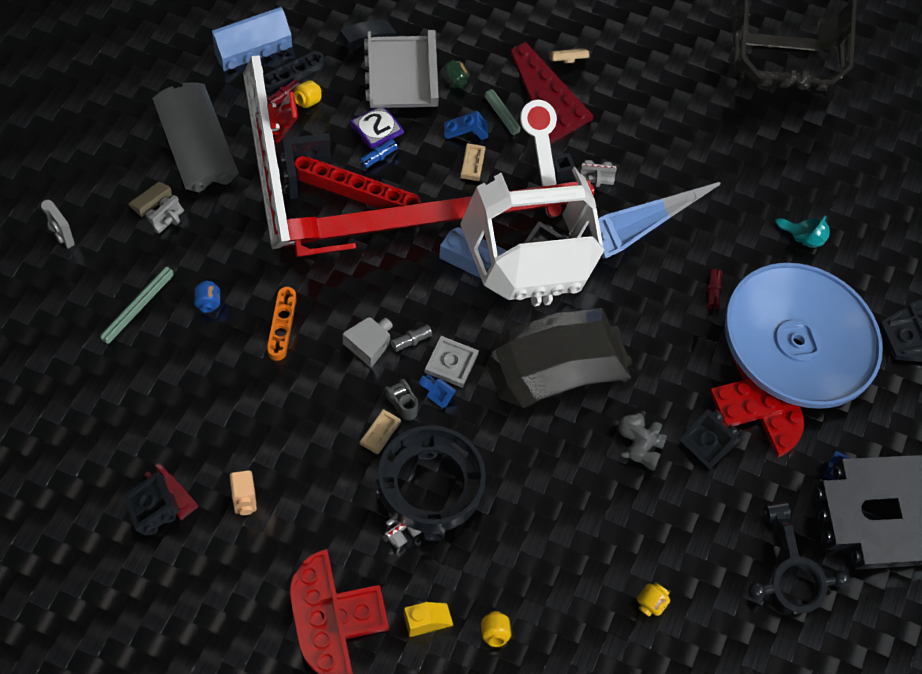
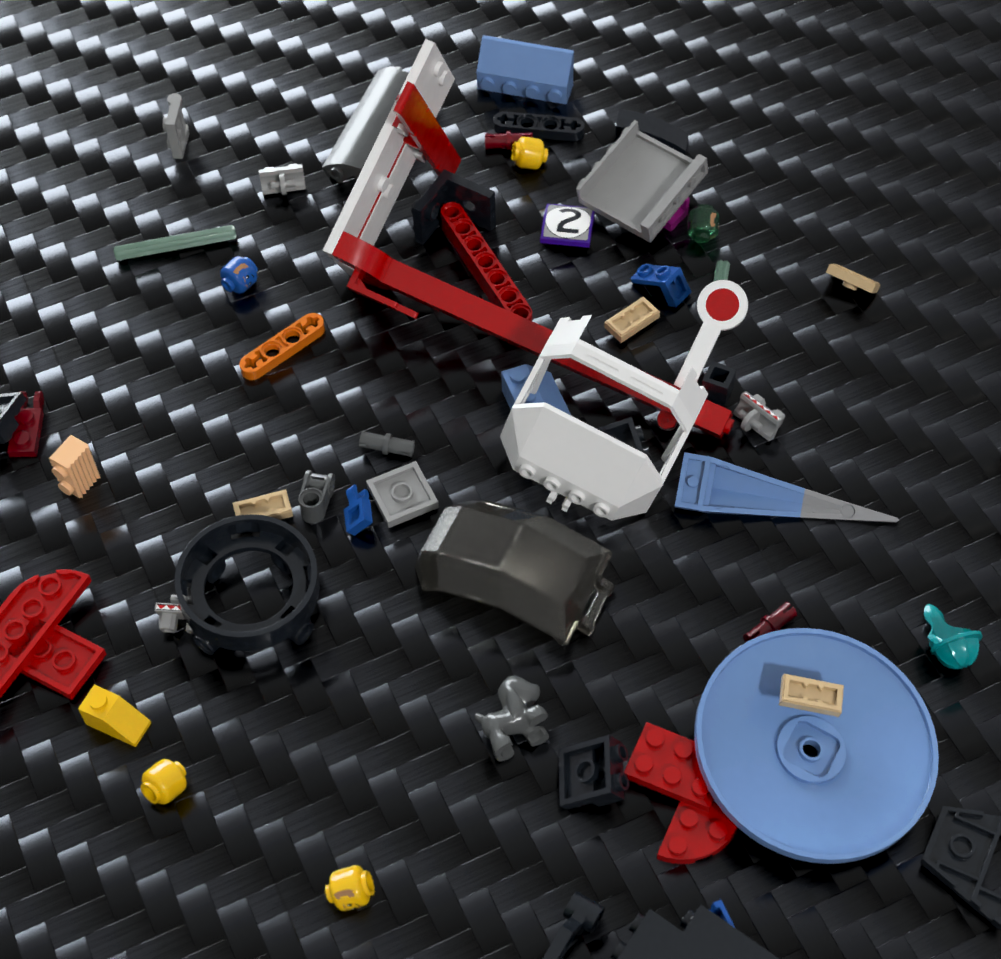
camera: 50 degrees right, 5 degrees down
dark tan slope [129,182,172,217] -> none
light grey torso [343,317,393,367] -> none
blue pin [359,139,398,169] -> none
dark red wing [511,42,593,144] -> none
none -> tan plate [779,674,844,717]

